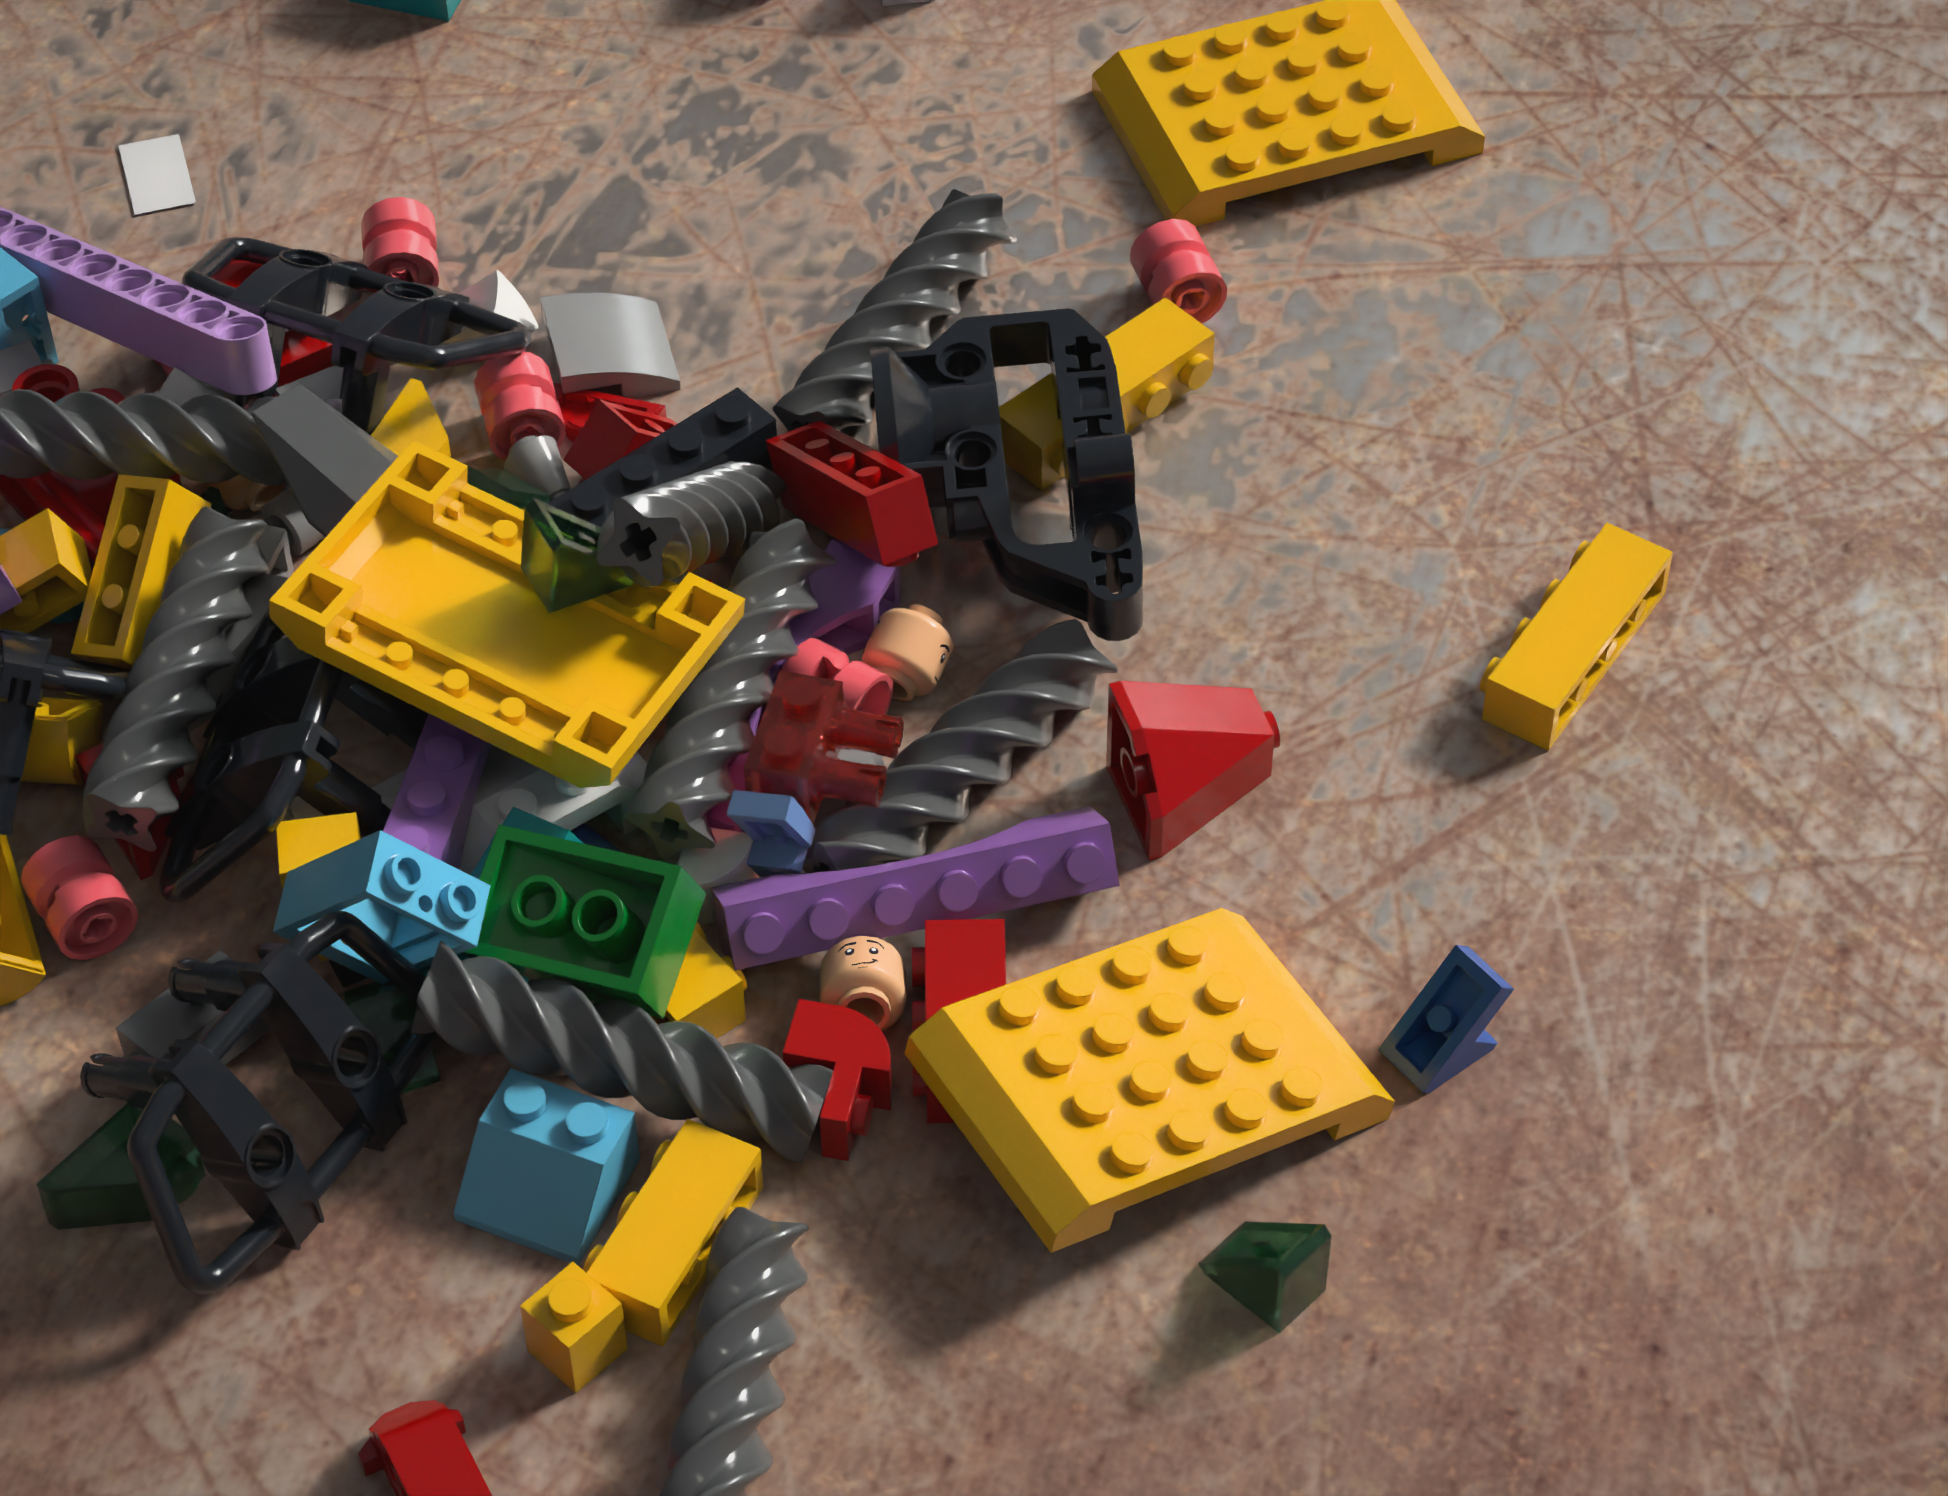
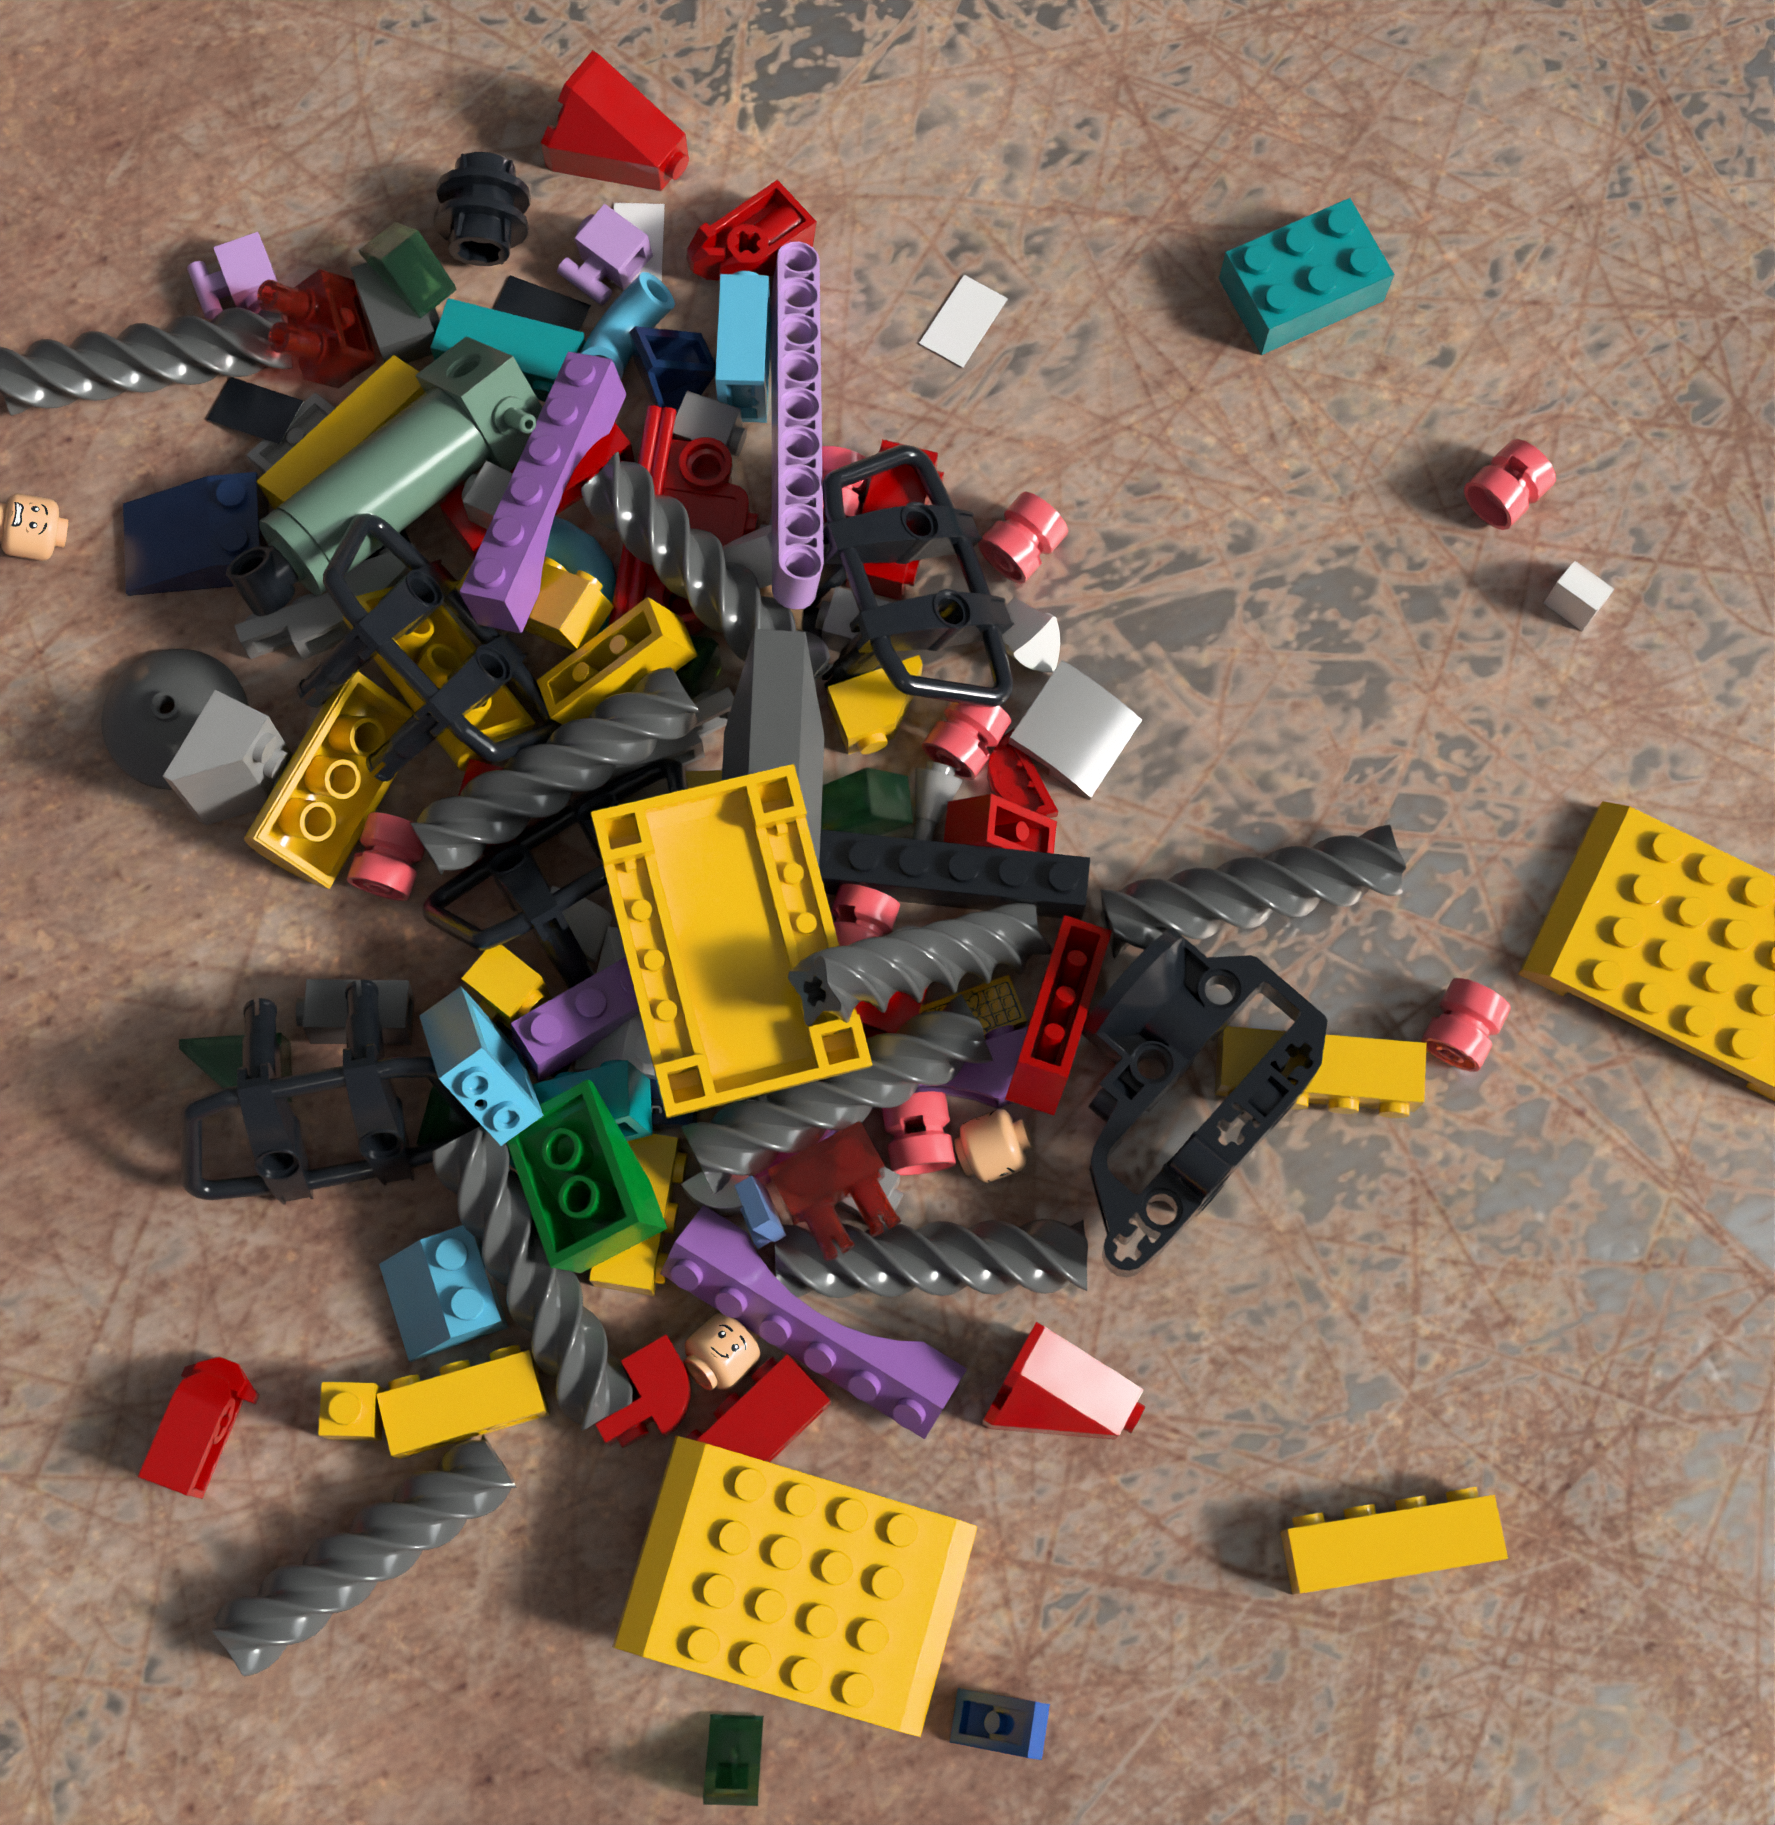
camera: 45 degrees right, 25 degrees up
clear green slope [520,498,634,613] -> none

